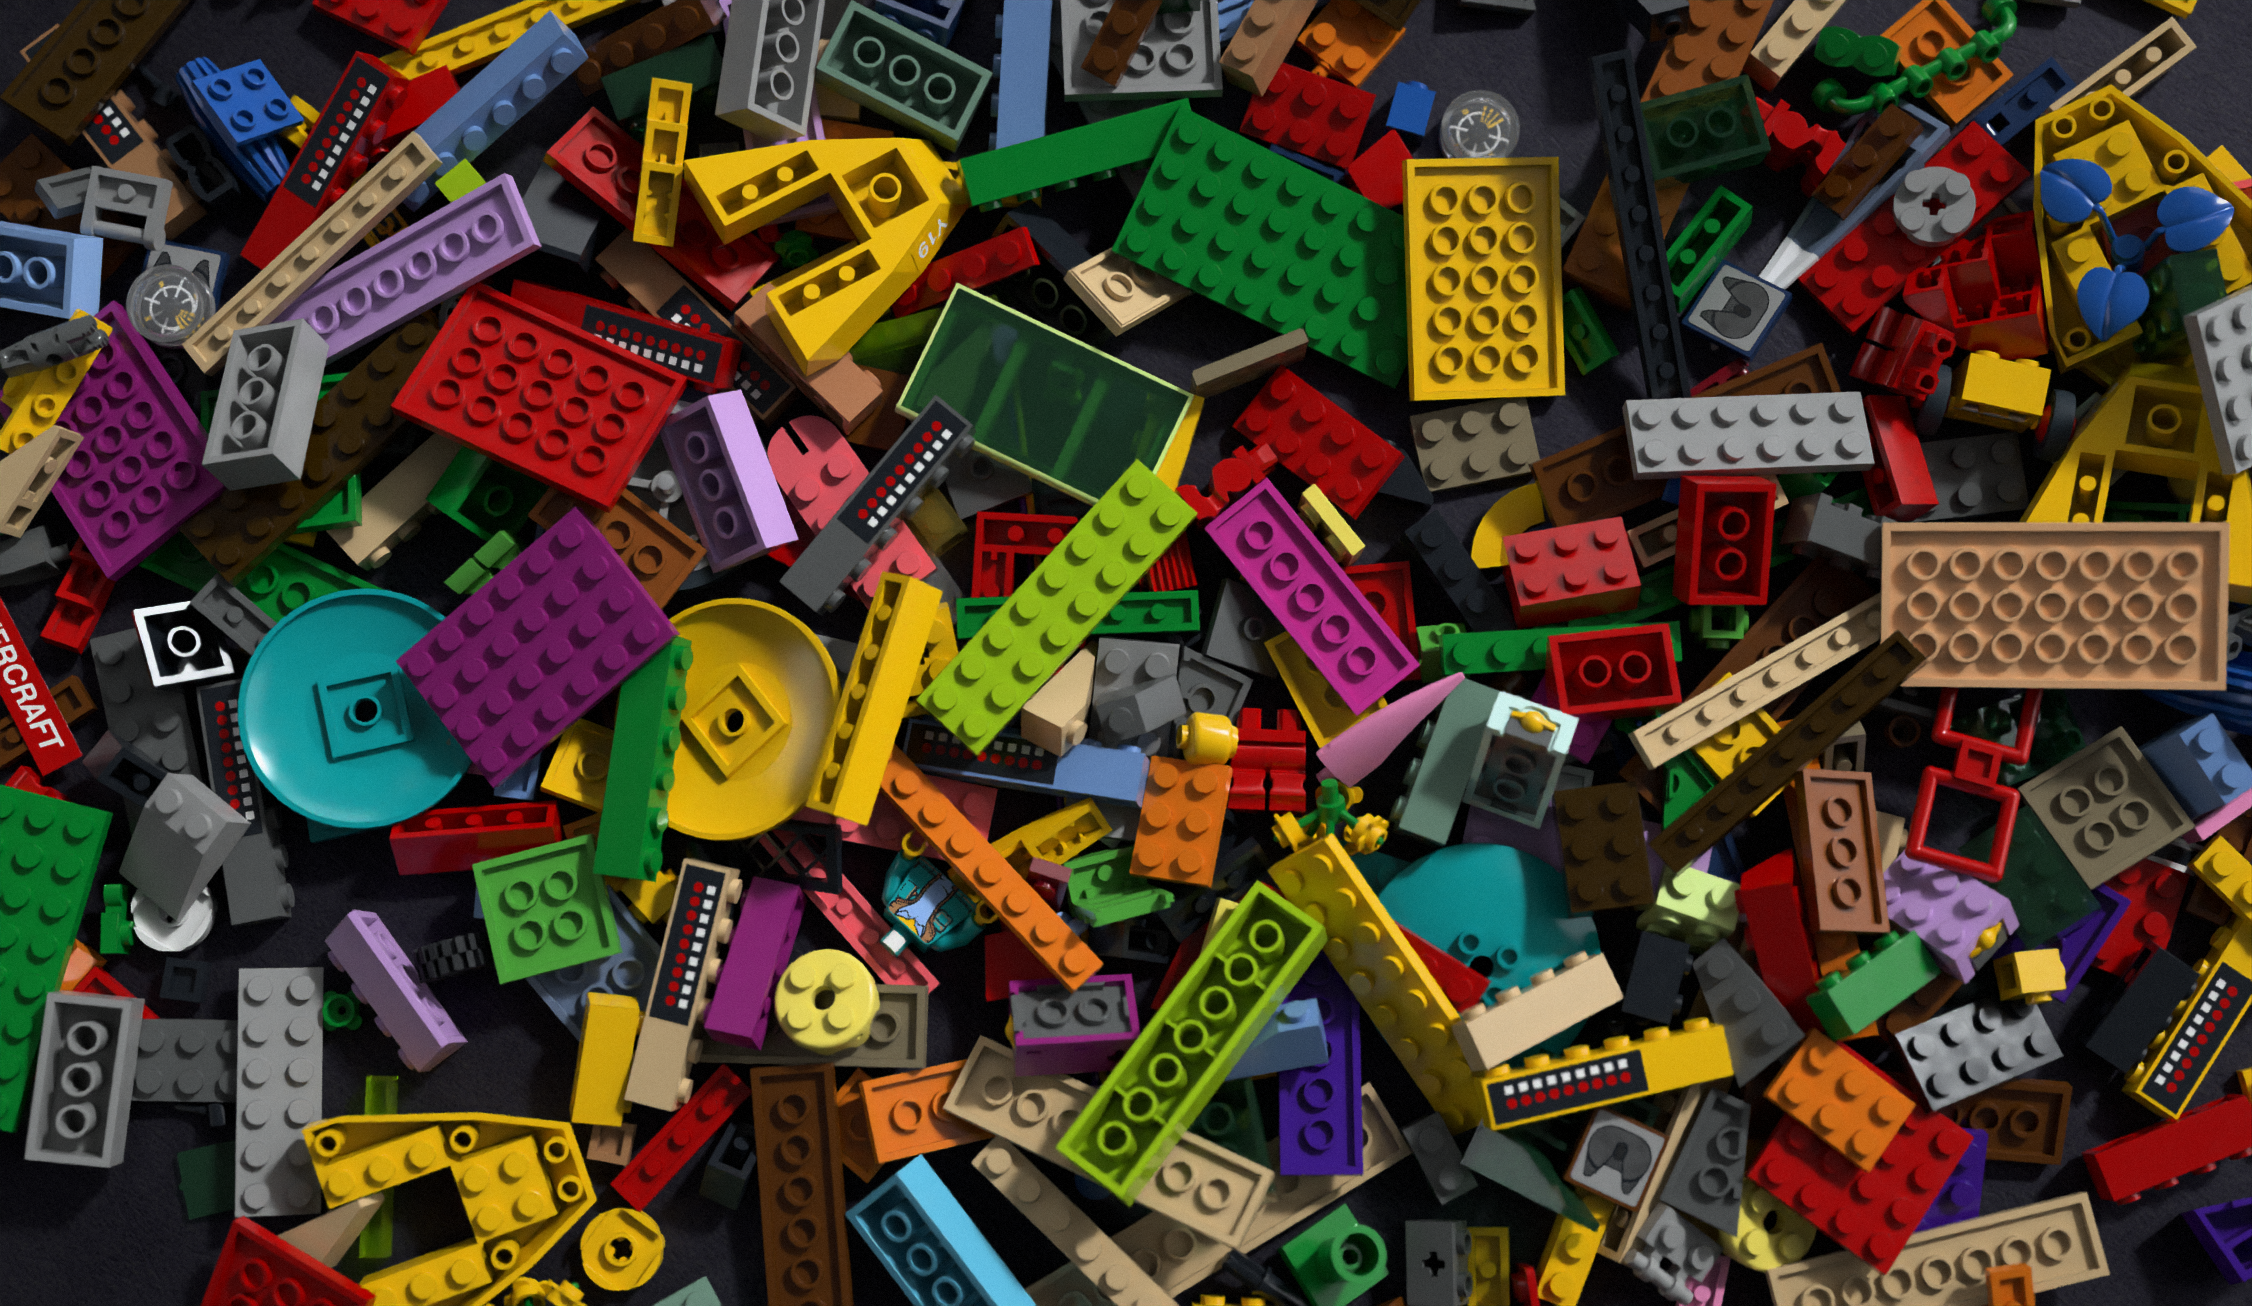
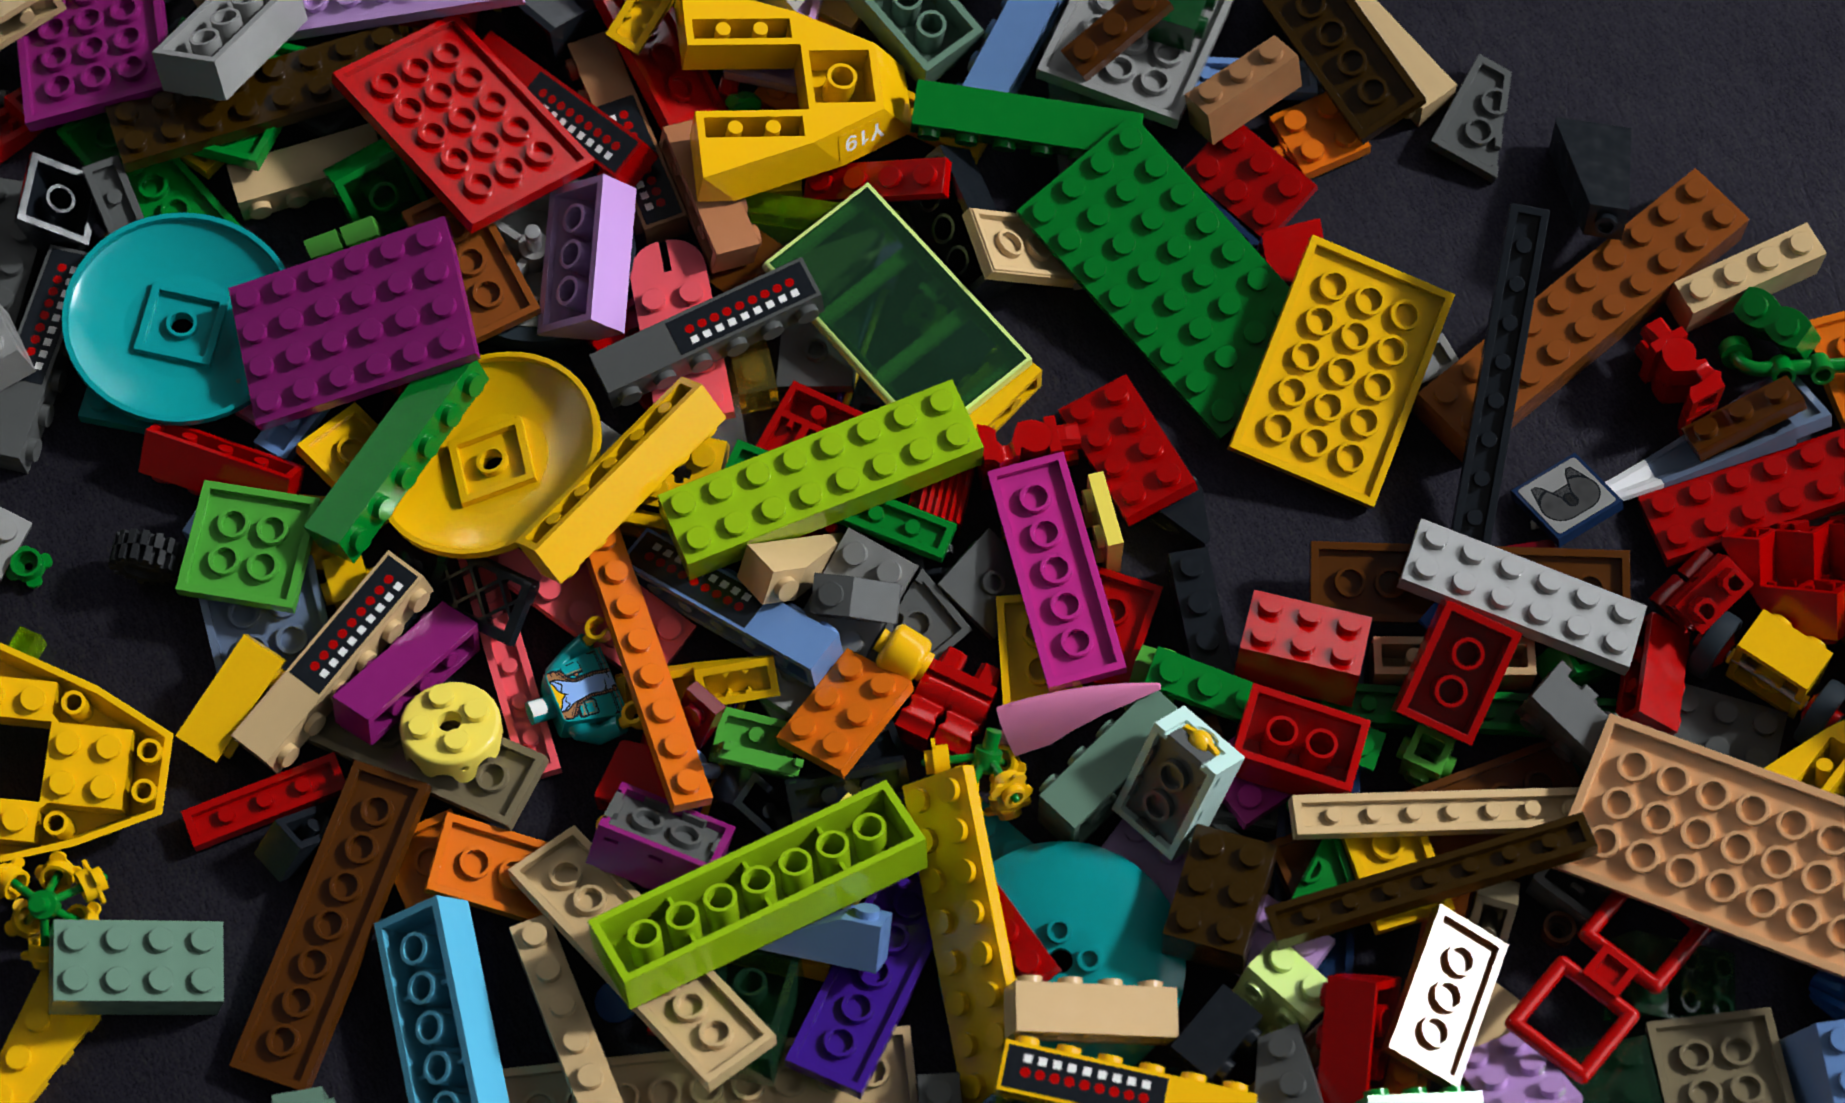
camera: 25 degrees right, 15 degrees down
lavender slope [325,910,468,1072] -> none
yellow plate [580,1207,665,1291] -> none
medium nougat plate [587,1122,637,1166] -> none
dark tan tile [1190,328,1309,399] -> none
blue brick [1383,81,1436,147] -> none
dark tan plate [1408,397,1540,494] -> none
clear piece [1438,90,1520,159] -> none
yellow tile [1470,483,1545,571] -> none
green plate [1562,286,1620,376] -> none
clear green brick [1640,74,1771,191] -> none
green brick [1666,185,1753,314] -> none
light grey plate [1892,166,1976,247] -> none

